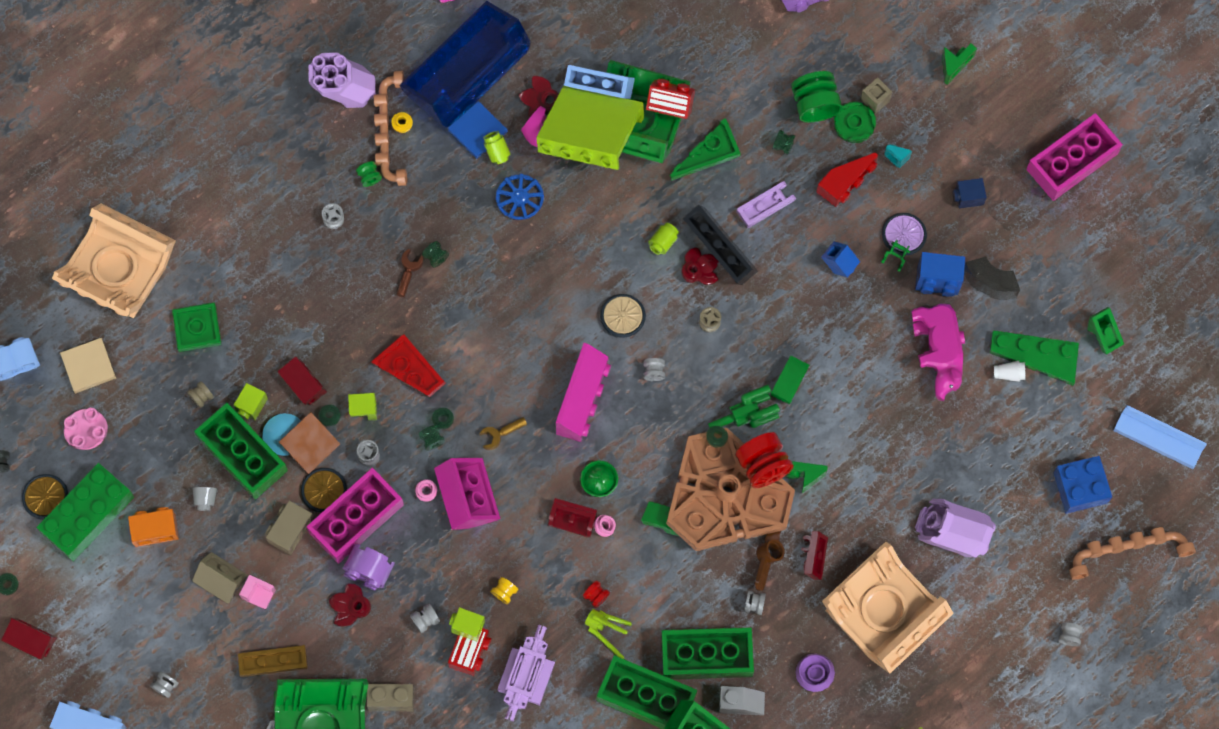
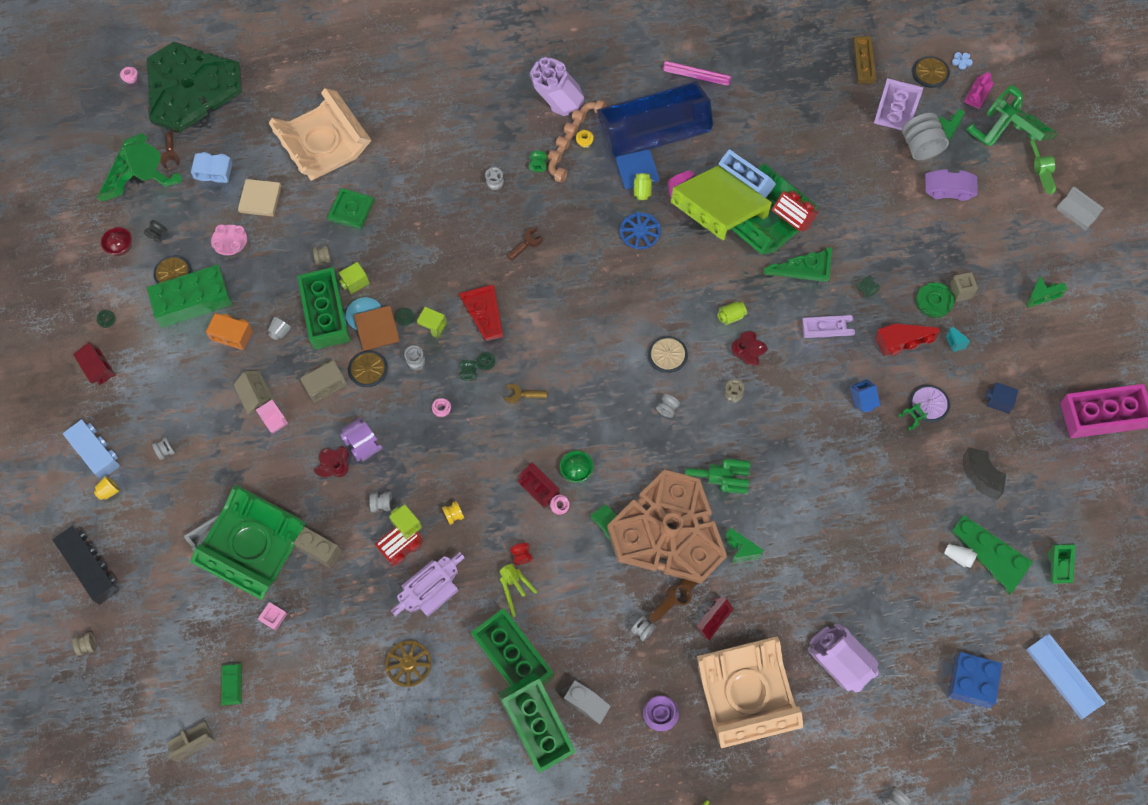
camera: 35 degrees right, 5 degrees down
pearl gold plate [238,645,308,677] -> none
dark red hinge [278,356,327,405] -> none
dark pink brick [306,467,404,564] -> none
clear green wheel [422,241,449,268] -> none
dark pink slope [434,458,500,530] -> none
dark red plate [519,76,559,117] -> none
dark pink slope [556,343,611,442] -> none
green brick [661,628,754,680] -> none
black brick [683,205,758,285] -> none
clear green plate [706,426,728,448] -> none
red wheel [735,432,794,488] -> none
green slope [770,355,810,405] -> none
green wheel [791,71,842,123] -> none
dark pink animal [911,304,965,401] -> none
blue brick [915,252,965,297] -> none
nougat bar [1069,527,1196,580] -> none

